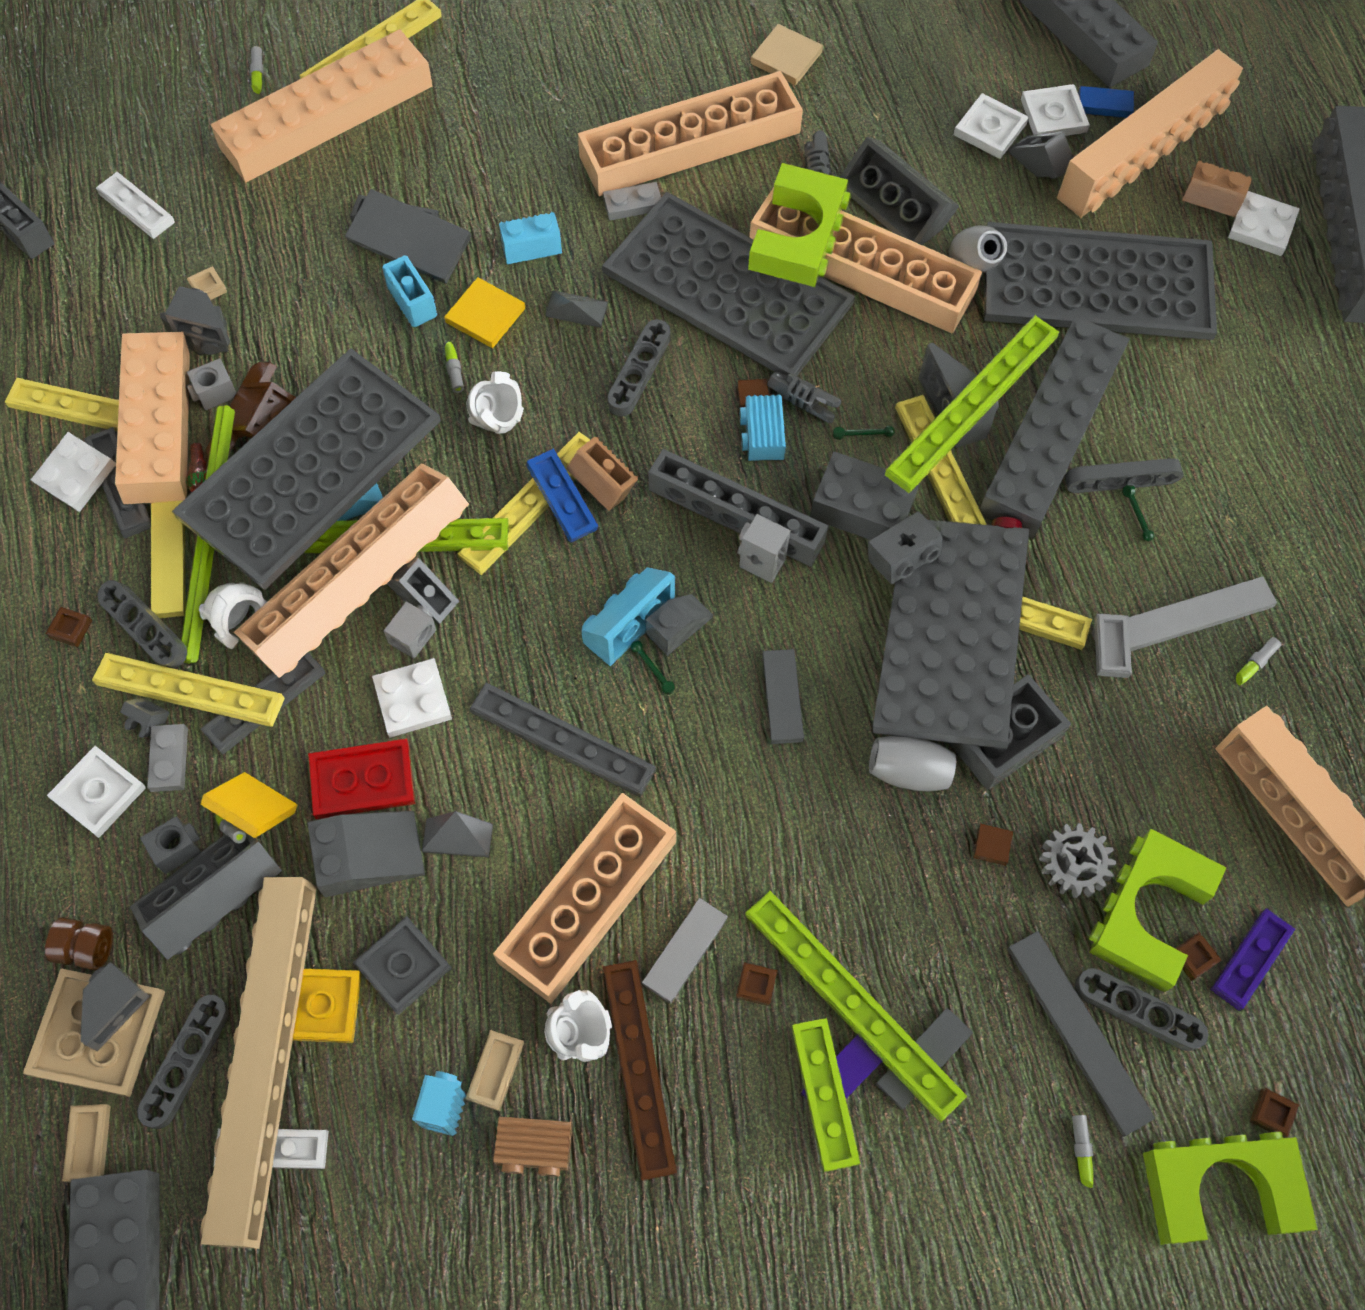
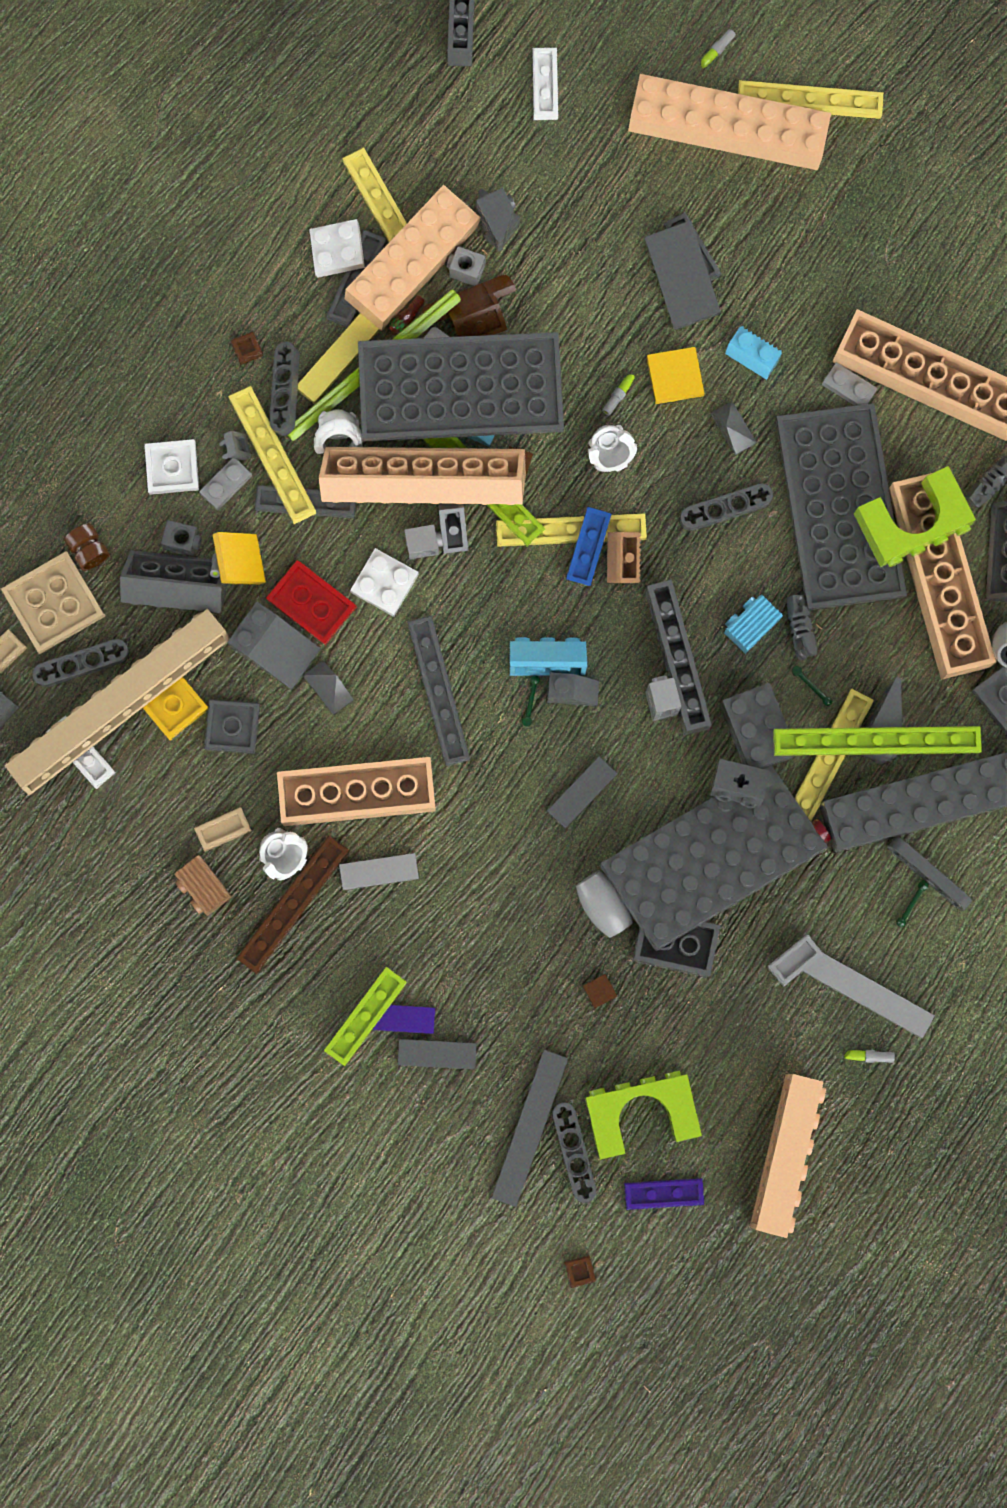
camera: 45 degrees right, 15 degrees up
dark grey slope [80,962,150,1052] -> none
tan tile [187,266,227,300] -> none
medium azure brick [382,255,438,327] -> none
medium azure brick [412,1071,466,1136] -> none
reddish brown tile [736,962,778,1006] -> none
reddish brown tile [737,379,769,408] -> none
lime tile [745,891,967,1123] -> none
light yellow tile [1019,596,1092,650] -> none
light grey gear [1039,823,1116,898] -> none
light grey piece [1072,1115,1094,1188] -> none
lime arch [1143,1132,1318,1245] -> none
reddish brown tile [1175,932,1222,981] -> none

